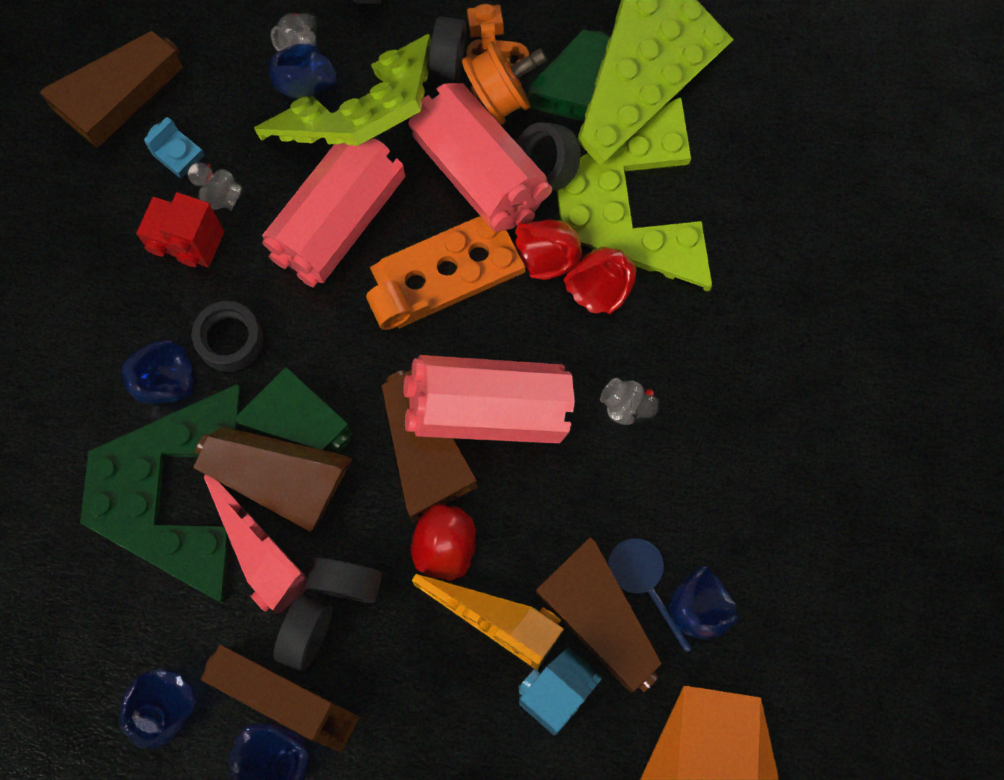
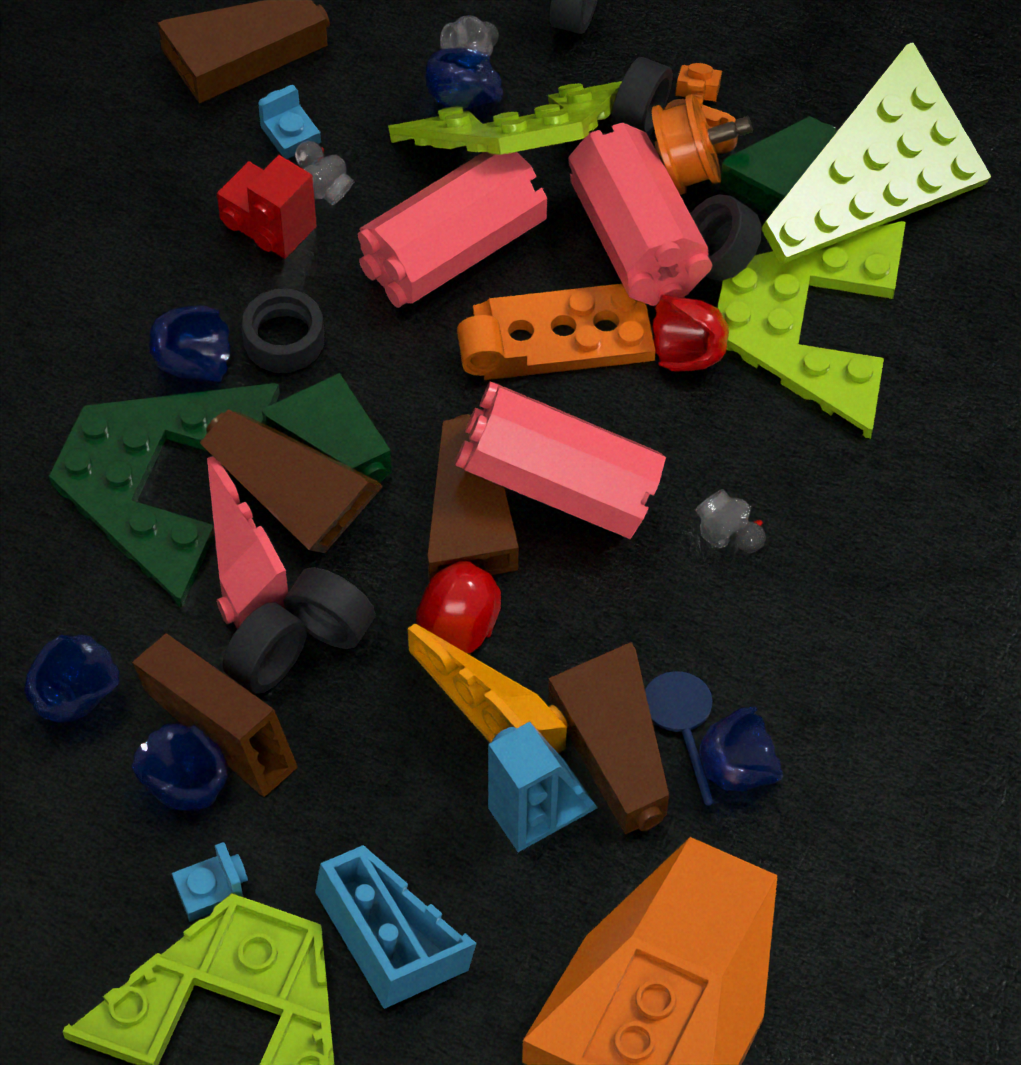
camera: 15 degrees right, 15 degrees down
red hair [564,247,636,314] -> none

